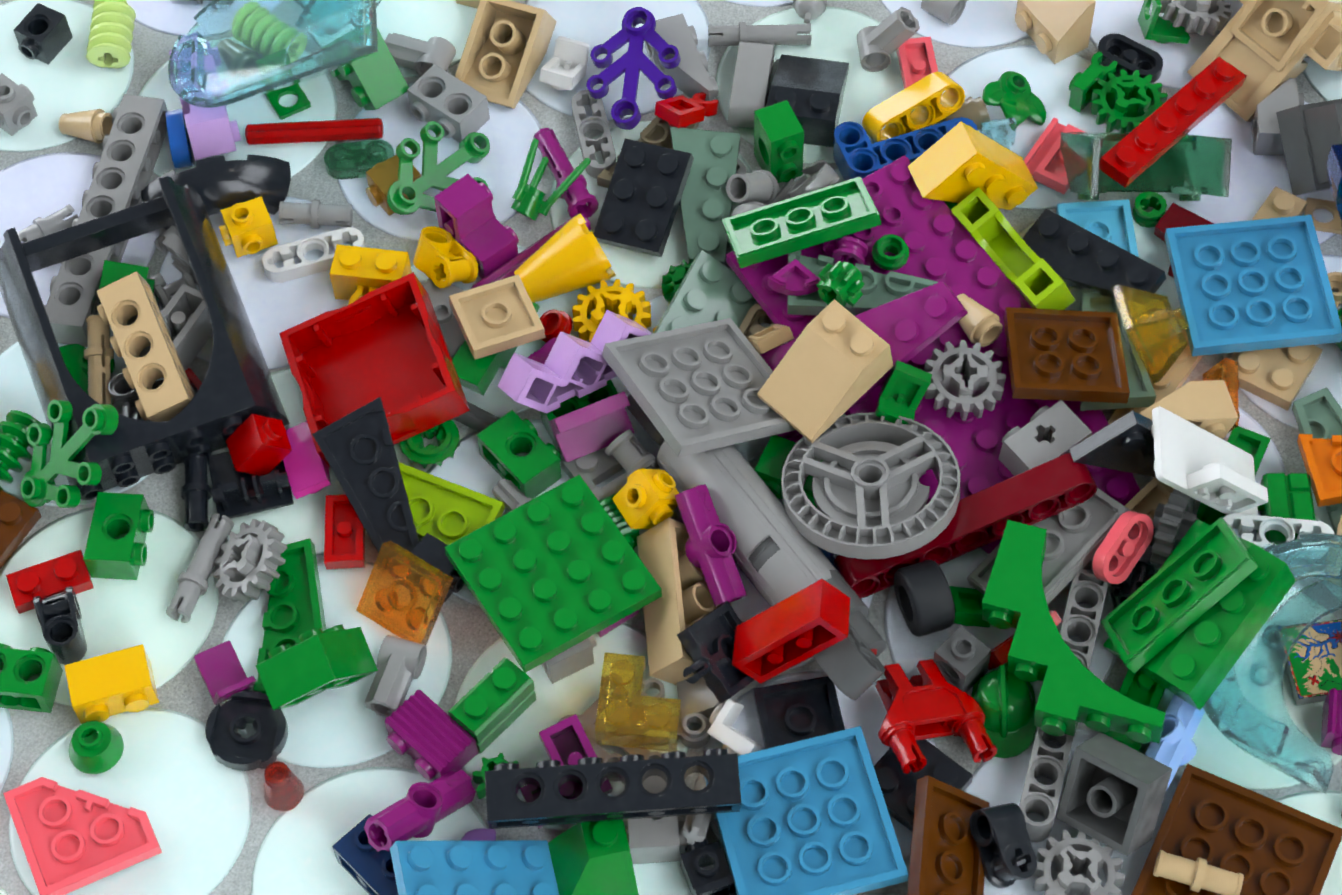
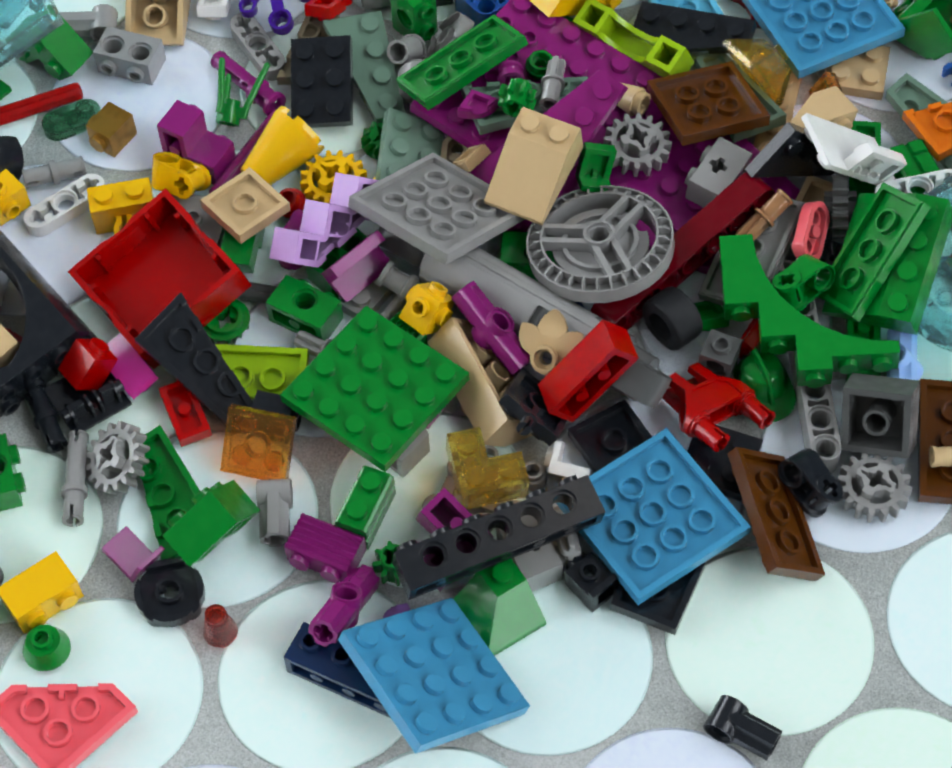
camera: 20 degrees left, 0 degrees up
green plant [387,121,490,215] -> none
light grey slope [677,677,720,720] -> none
none -> tan plate [519,309,584,375]
none -> light grey axle [539,56,566,111]
none -> medium nougat axle [735,189,793,241]
none -> green piece [772,254,836,312]

